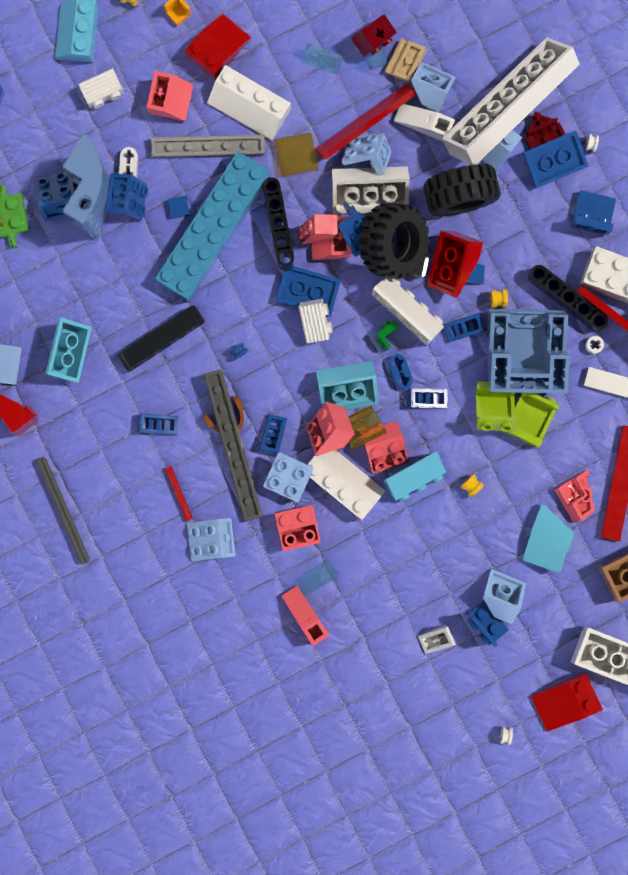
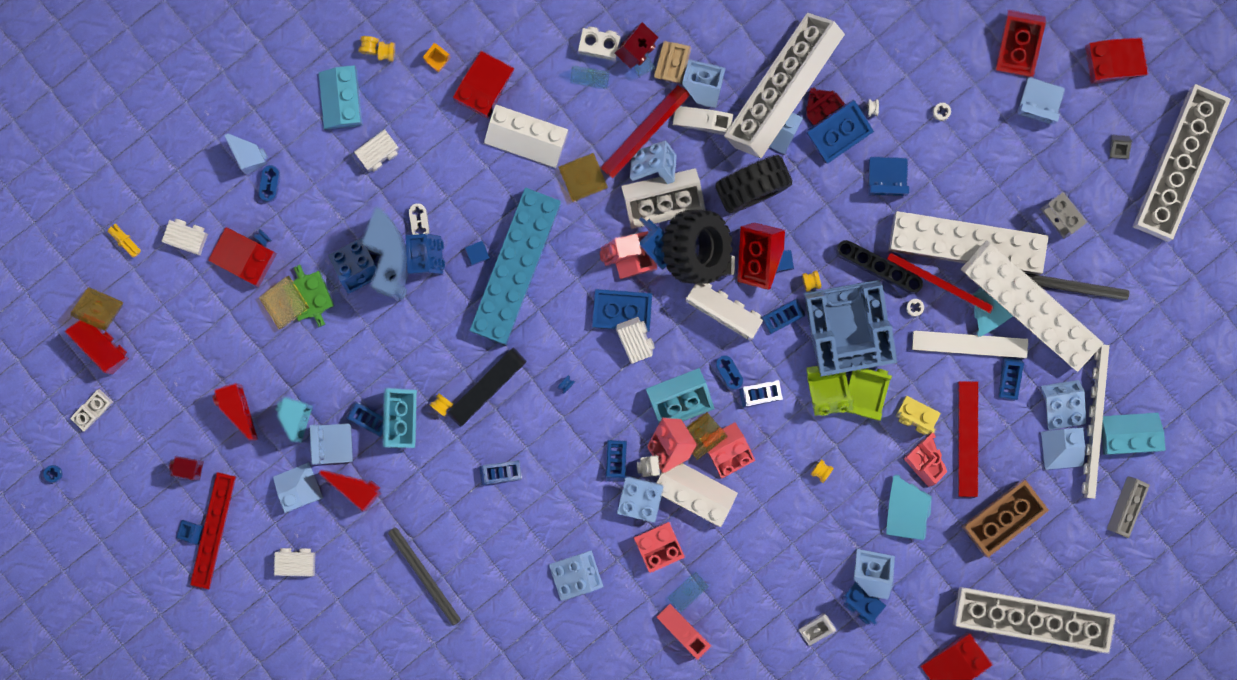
camera: 10 degrees left, 0 degrees up
coral slope [146,71,194,122] -> none
light grey tile [151,135,265,157] -> none
red bar [165,466,193,522] -> none
dark grey tile [203,369,263,522] -> none
dark orange piece [203,395,244,433] -> none
black beam [263,177,294,271] -> none
green bracket [375,320,399,351] -> none
medium azure slope [384,451,446,502] -> none
none -> blue slope [346,401,384,437]
none -> yellow wheel [429,393,454,416]
none -> white brick [578,27,620,61]
none -> white slope [637,456,660,477]
none -> light yellow bracket [896,396,941,435]

